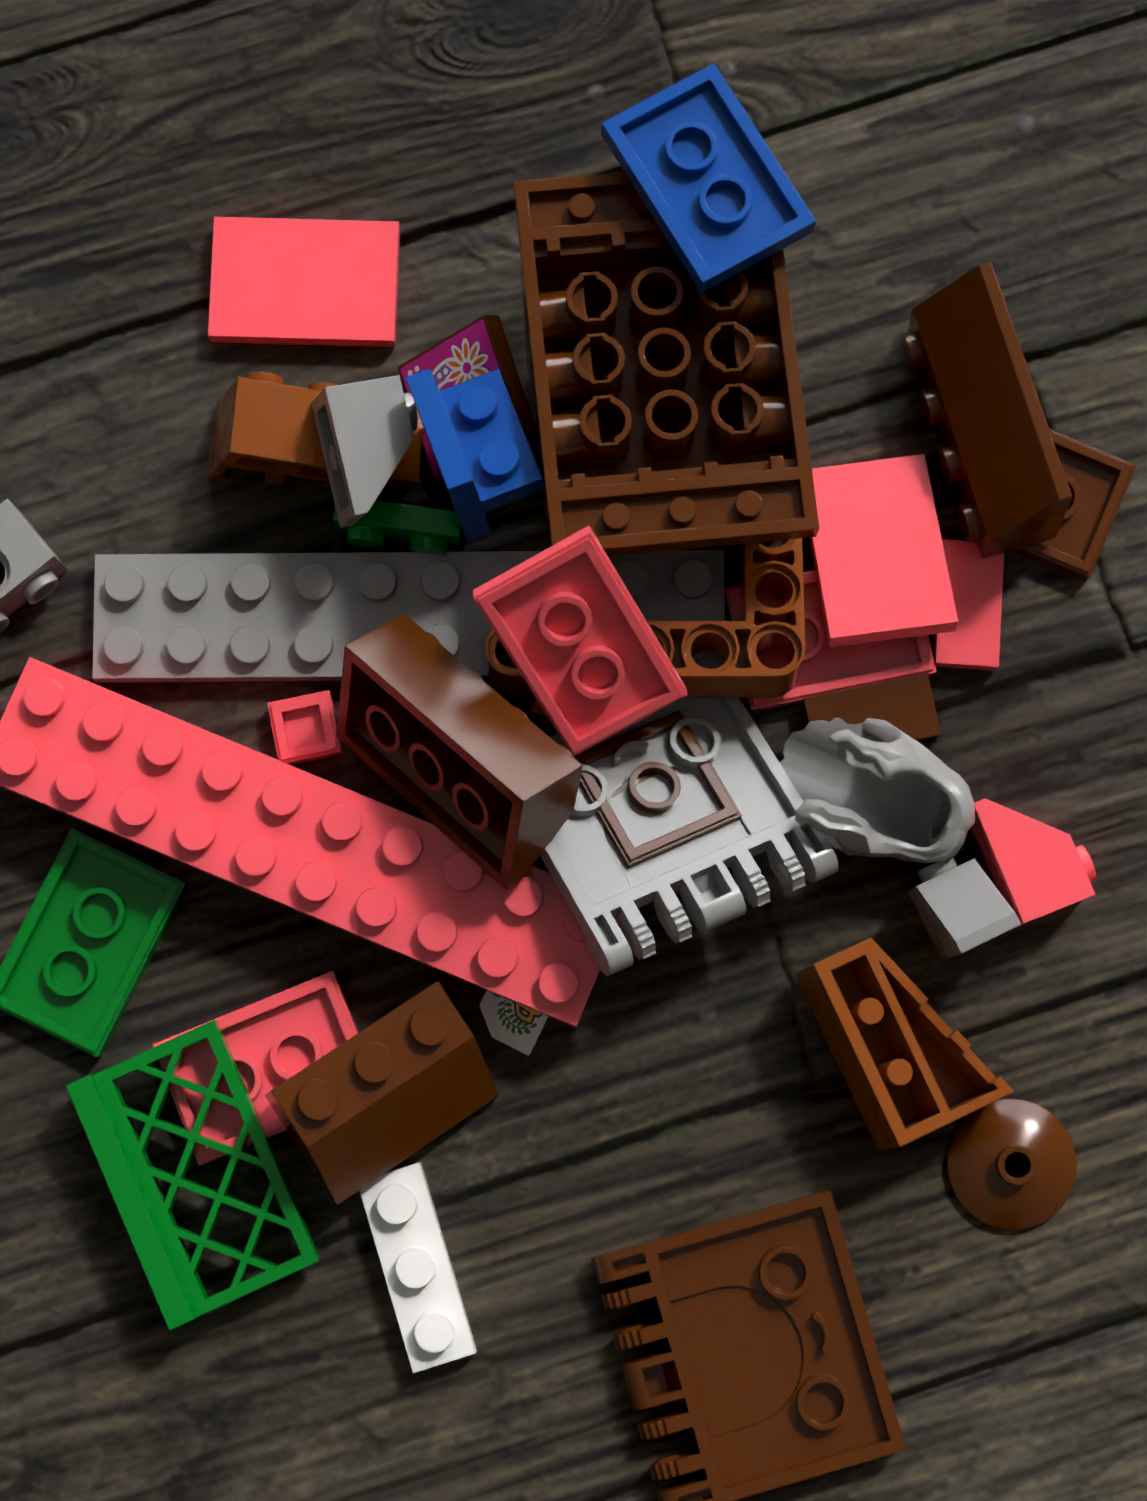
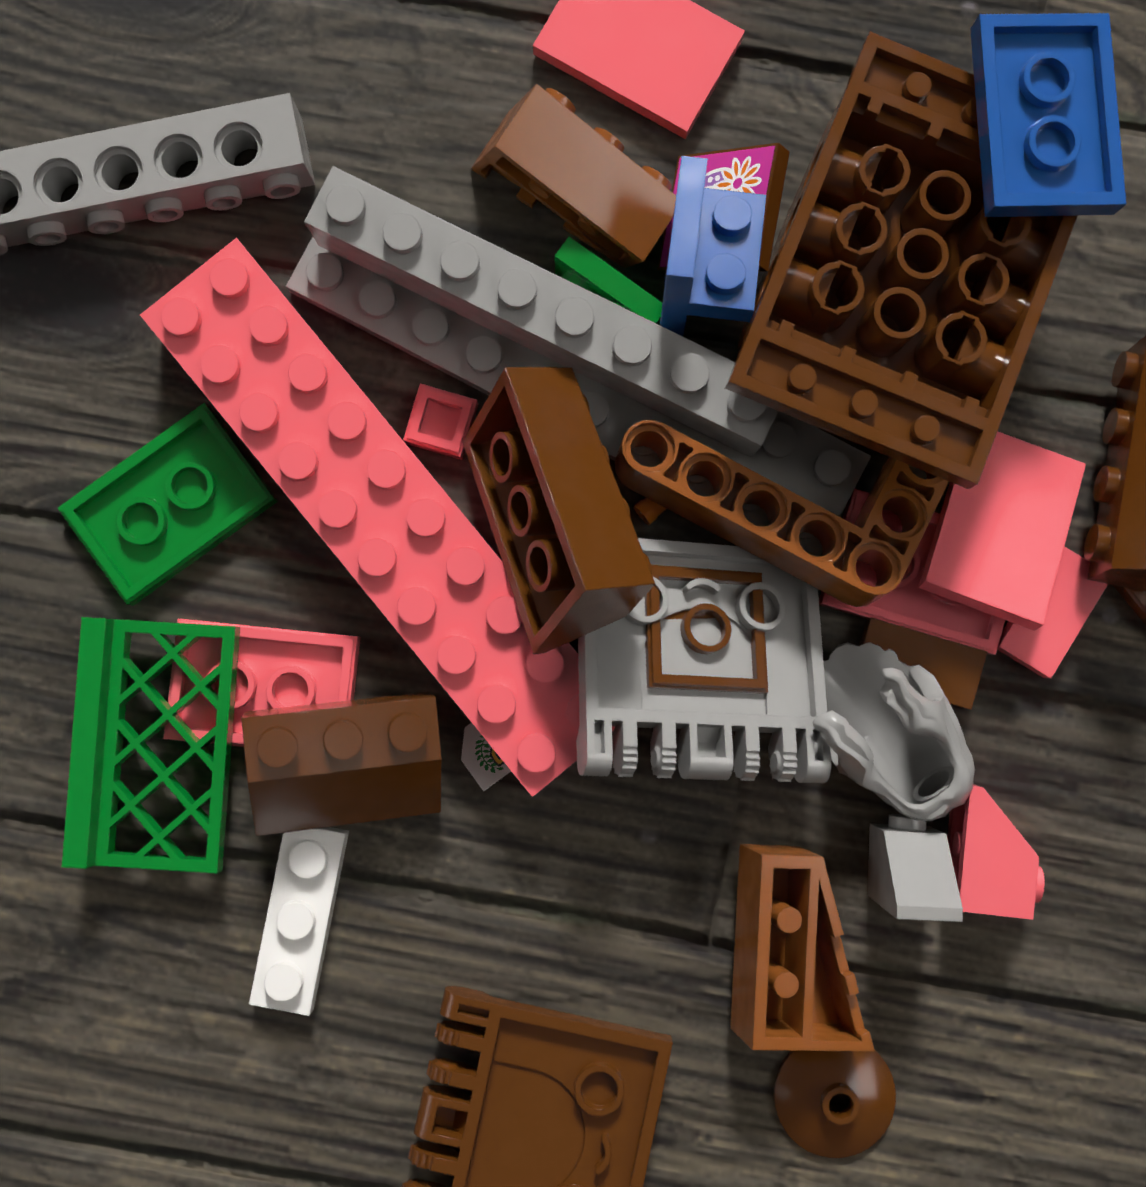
camera: 25 degrees right, 5 degrees up
light grey slope [311,375,418,528] -> none
coral tile [473,525,688,756] -> none
none -> light grey brick [304,166,778,457]

